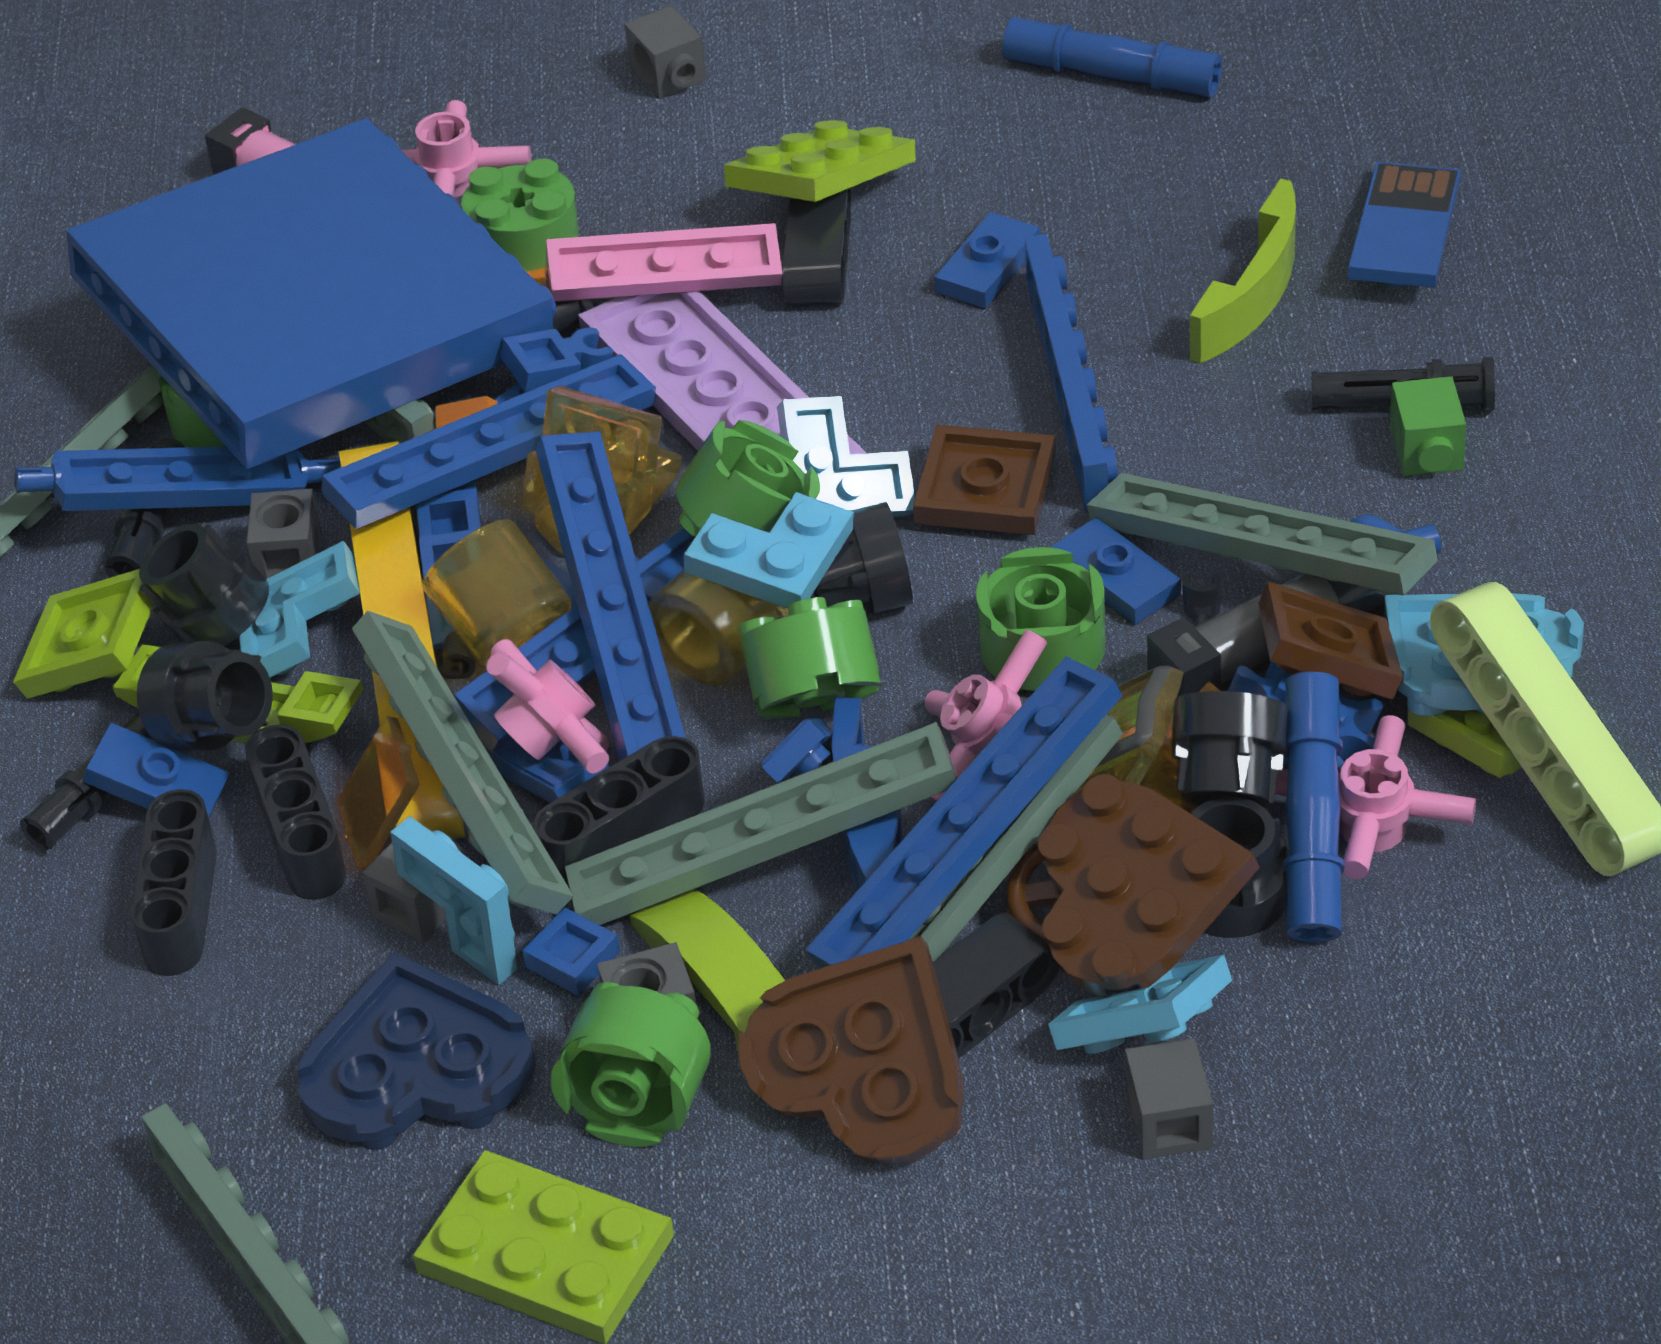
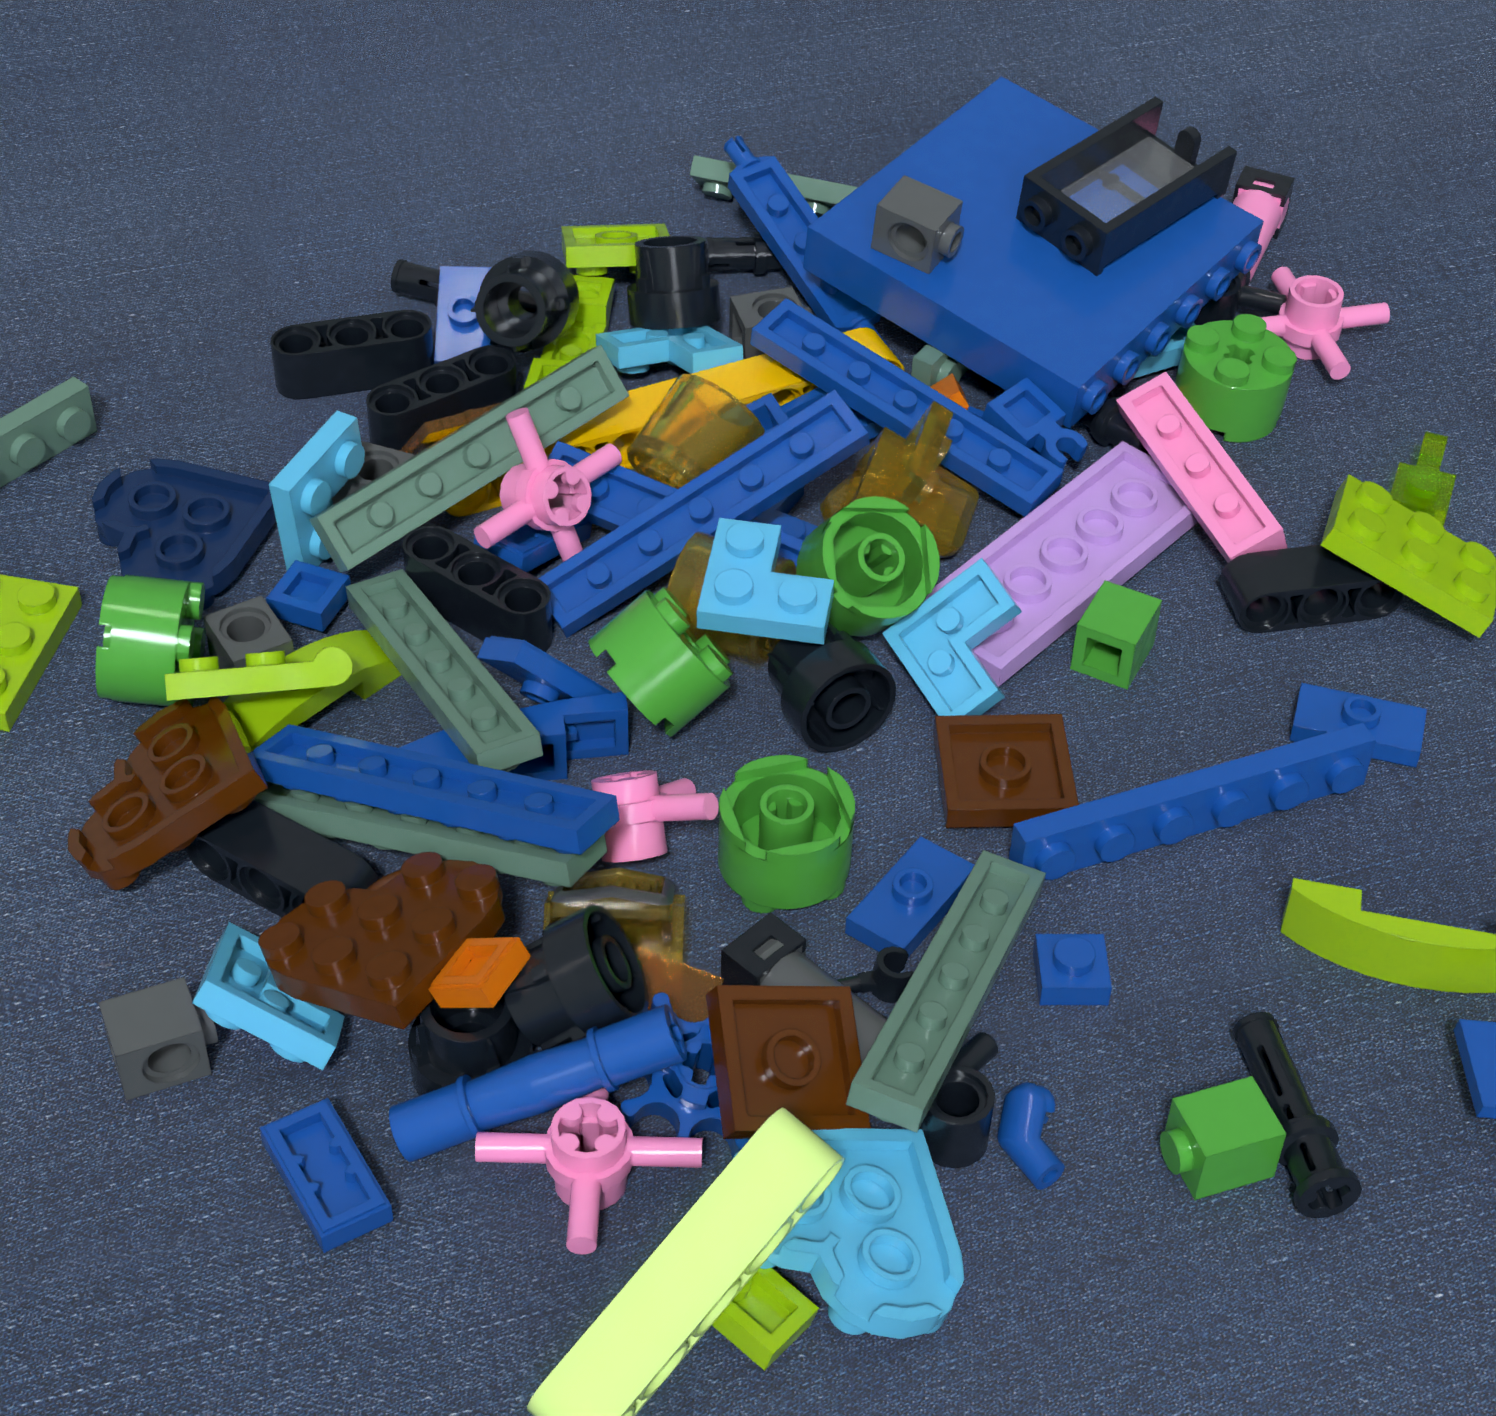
camera: 70 degrees right, 0 degrees up
none -> lime plate [165,646,353,701]
none -> blue plate [260,1098,393,1253]
none -> orange tile [428,937,531,1008]
none -> dark grey brick [871,175,964,274]
none -> black door [1016,96,1237,276]
none -> blue plate [1033,934,1112,1005]
none -> bright green brick [1070,580,1162,690]
none -> clear neon green plate [1391,431,1456,526]

